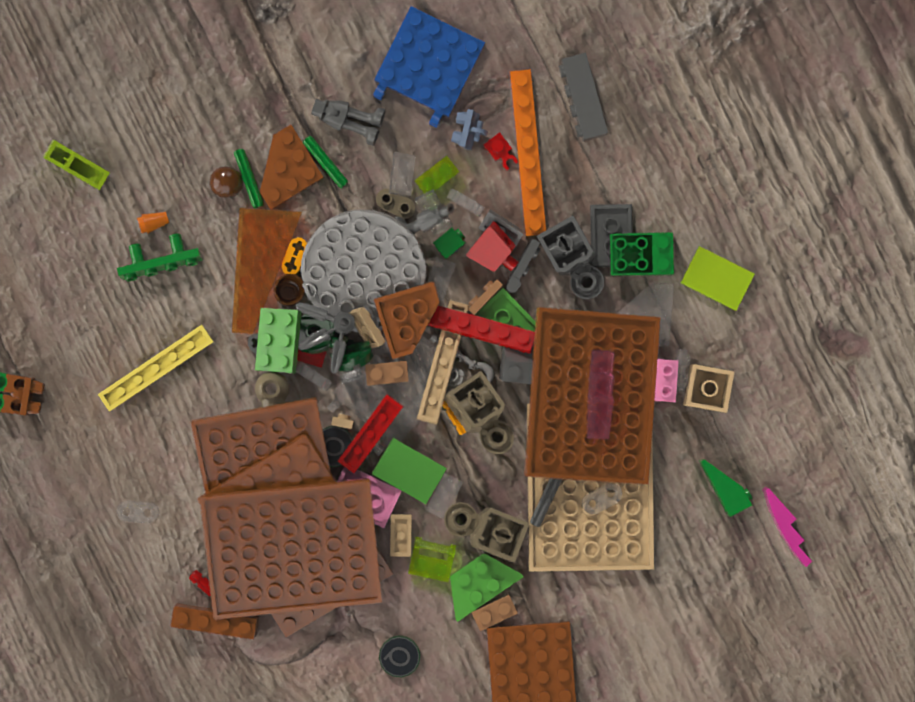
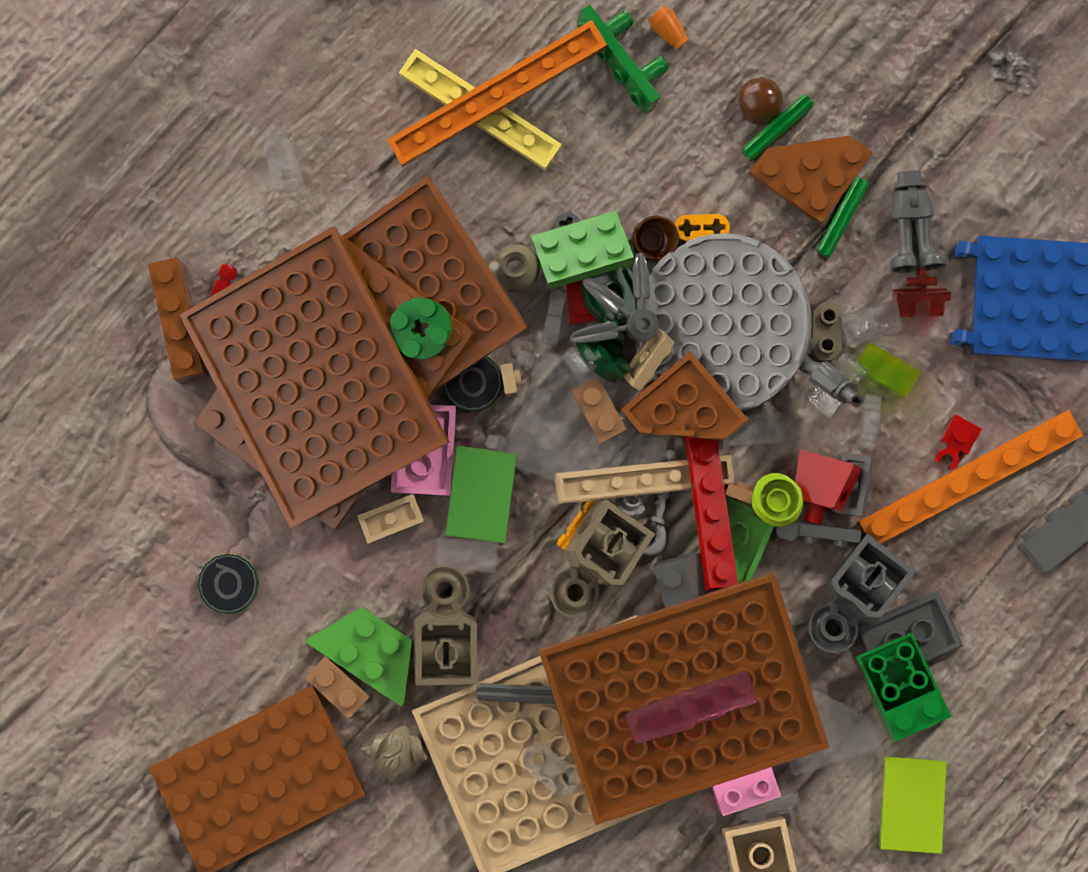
camera: 75 degrees right, 5 degrees down
clear orange wing [232,208,302,334] -> none
red plate [337,394,404,473] -> none
clear neon green plate [408,537,457,583] -> none
green brick [433,227,466,260] -> none
sand blue hips [451,109,488,150] -> none
none -> dark tan hair [360,725,433,786]
none -> orange plate [387,20,607,167]
none -> green plate [390,297,453,359]
none -> lime piece [752,473,803,527]
none -> clear red hips [892,268,951,317]

